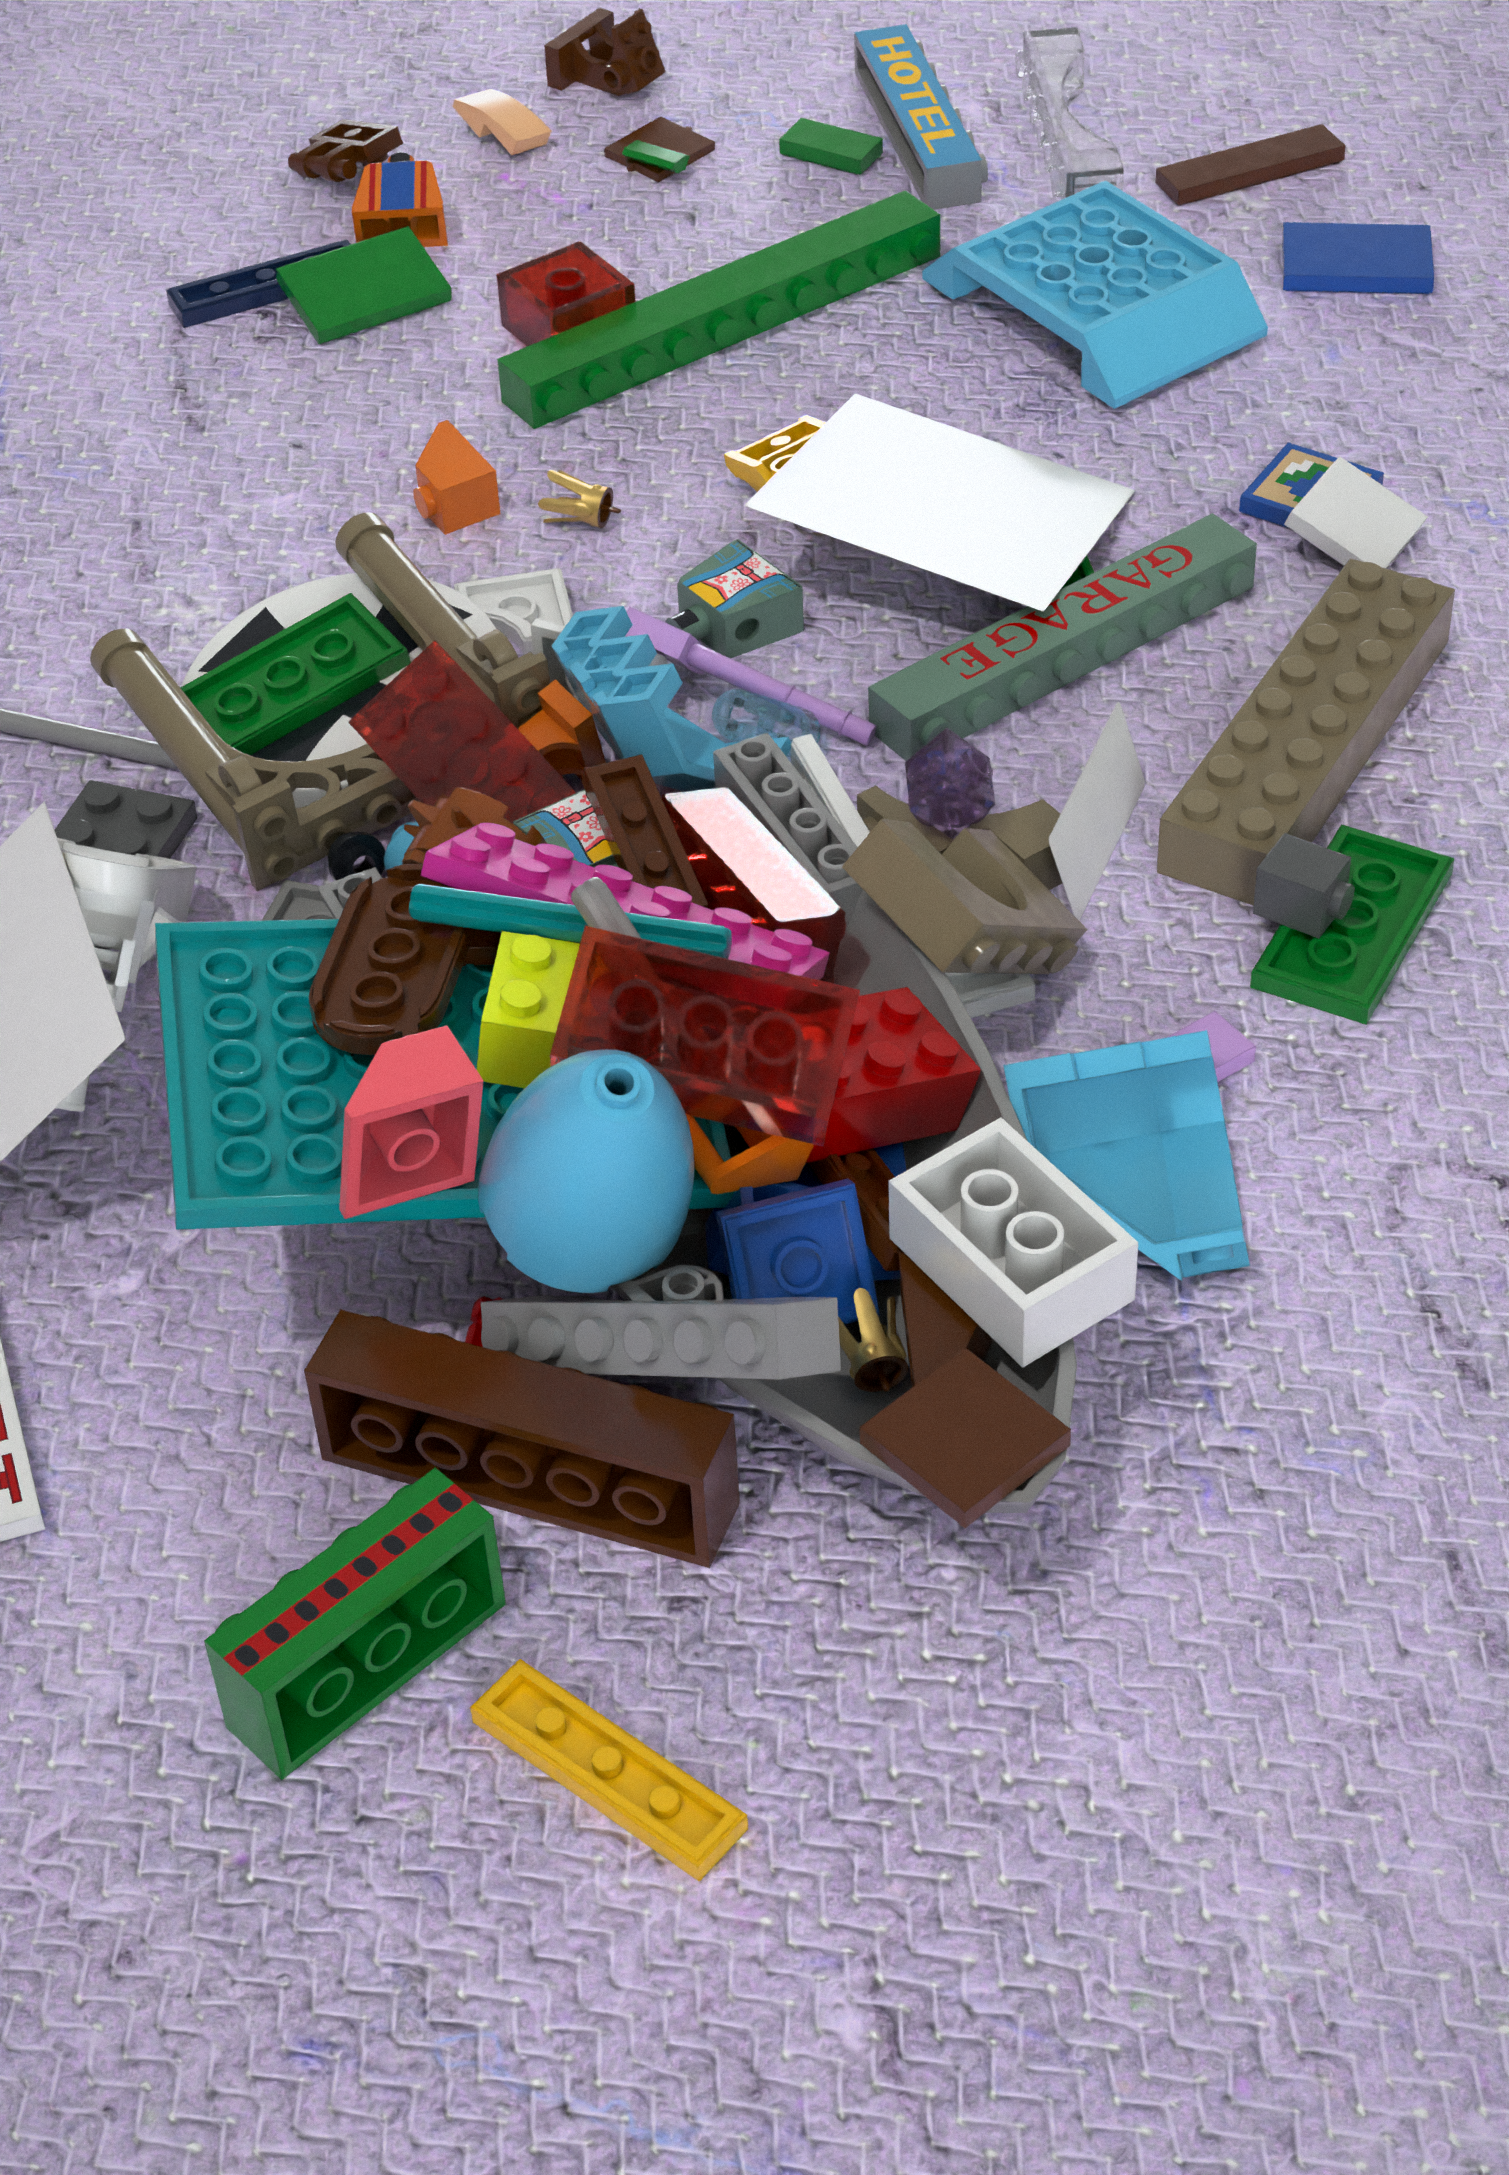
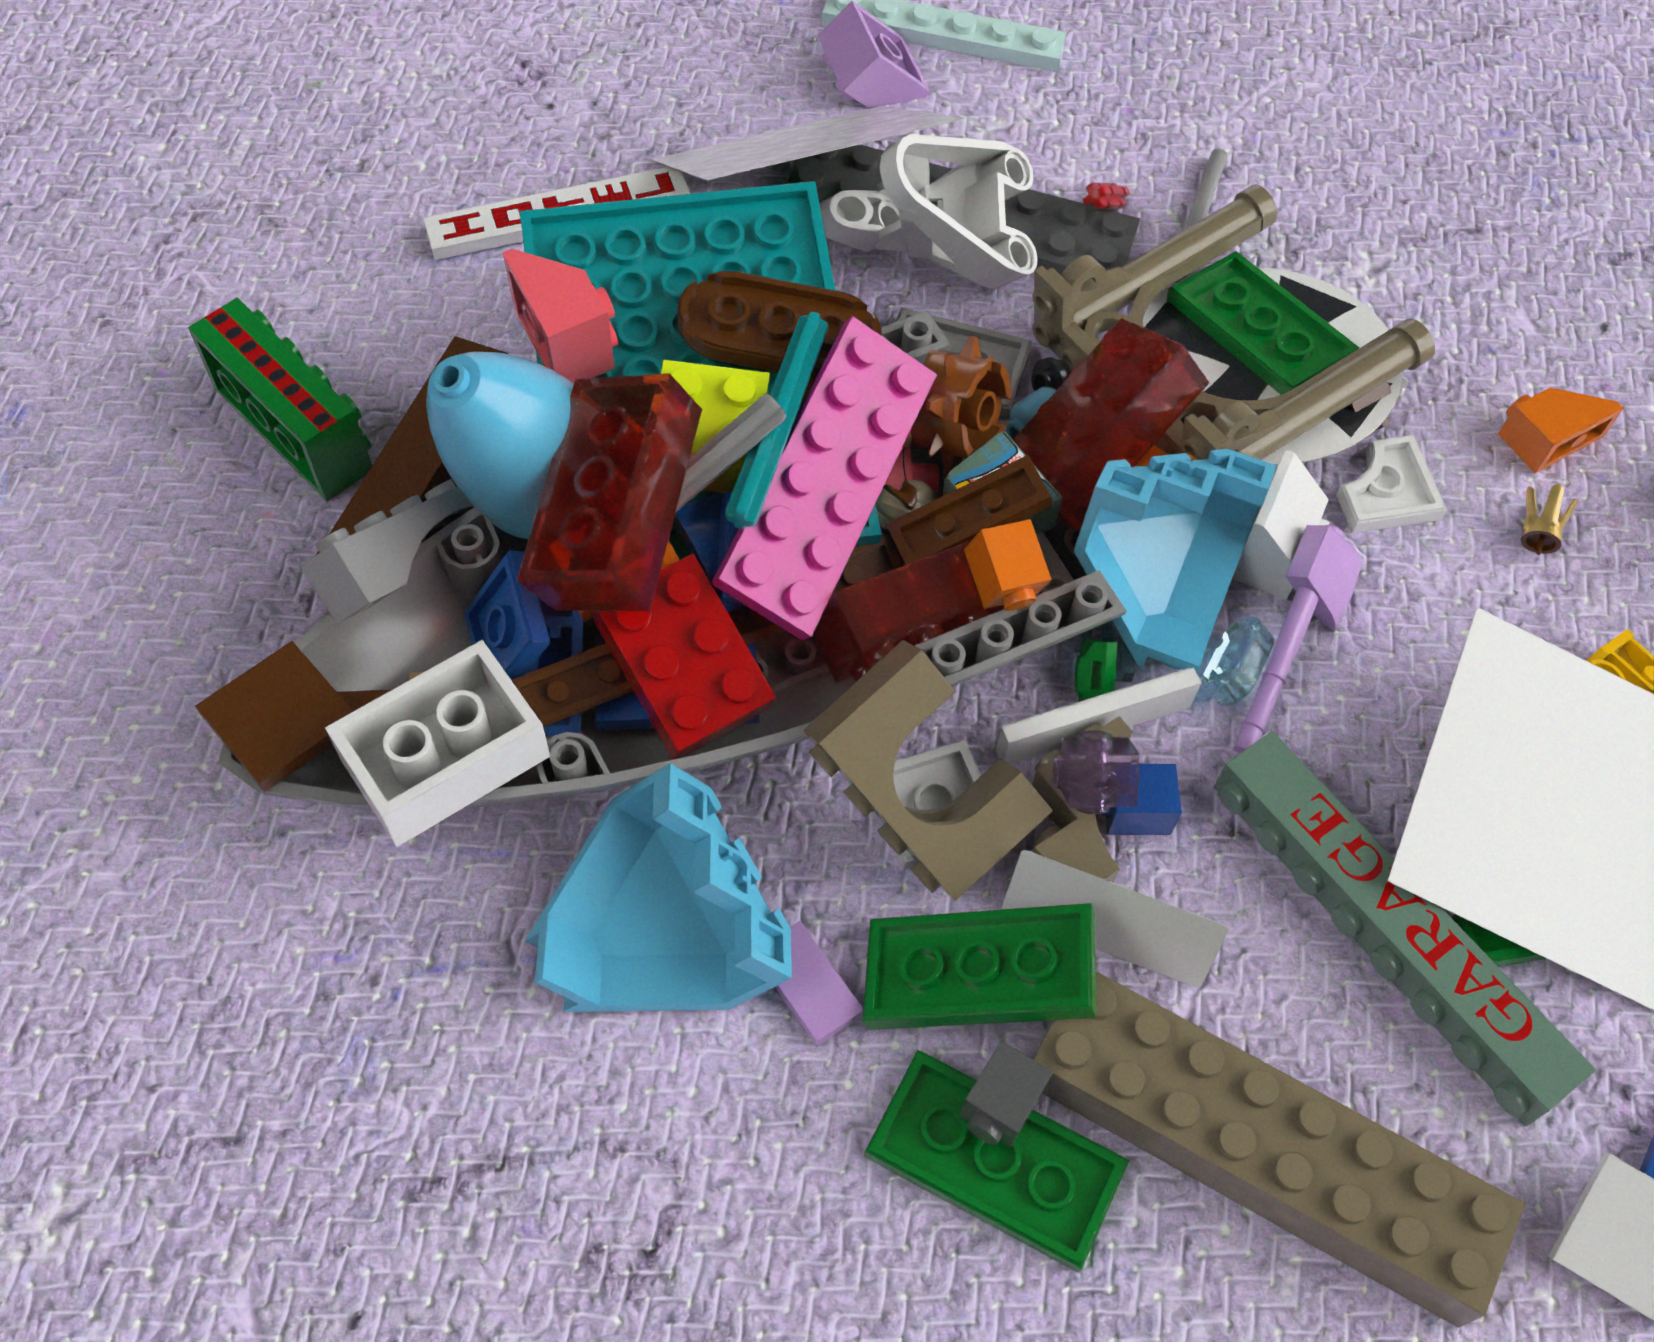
camera: 85 degrees right, 15 degrees up
yellow tile [470,1659,748,1882] -> none
sand green torso [665,539,804,658] -> none
none -> green tile [862,903,1096,1030]
none -> orange brick [964,519,1052,611]
none -> red axle [1082,182,1130,209]

